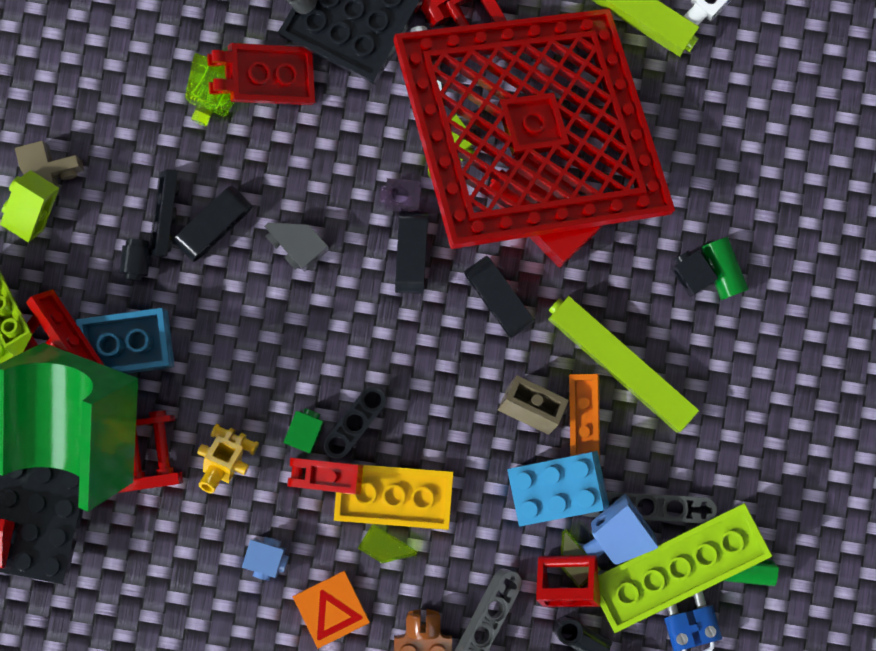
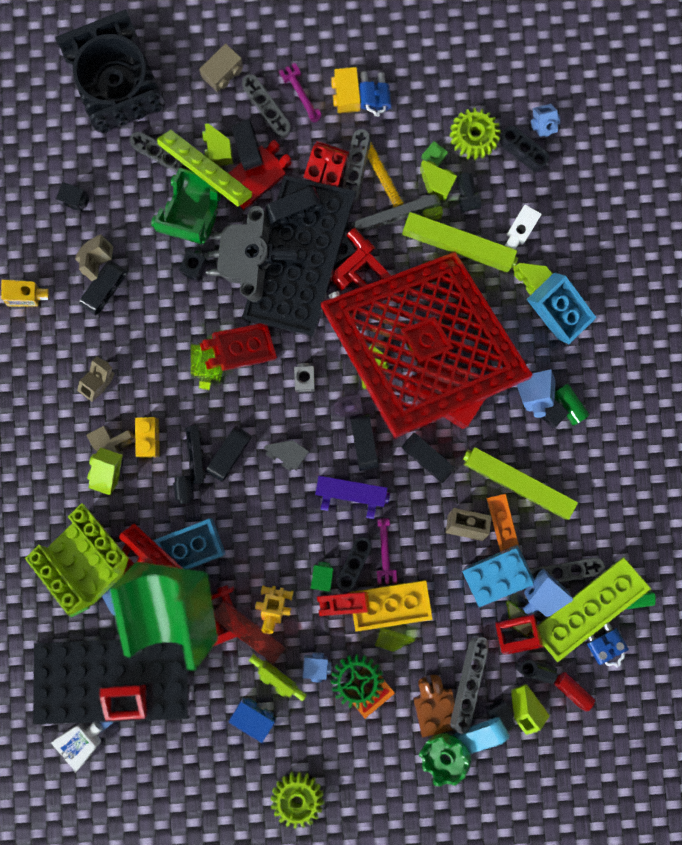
camera: 15 degrees left, 0 degrees up
none -> dark tan brick [77,356,114,402]
none -> yellow brick [135,417,160,458]
none -> clear red slope [214,599,286,664]
none -> blue brick [229,698,276,743]
none -> lime plate [249,654,307,701]
none -> light grey brick [294,363,315,392]
none -> dark purple brick [315,476,390,519]
none -> green gear [331,653,384,709]
none -> magenta hinge [377,518,397,585]
none -> lime slope [513,263,552,295]
none -> medium blue torso [517,370,555,418]
none -> dark azure brick [527,273,597,344]

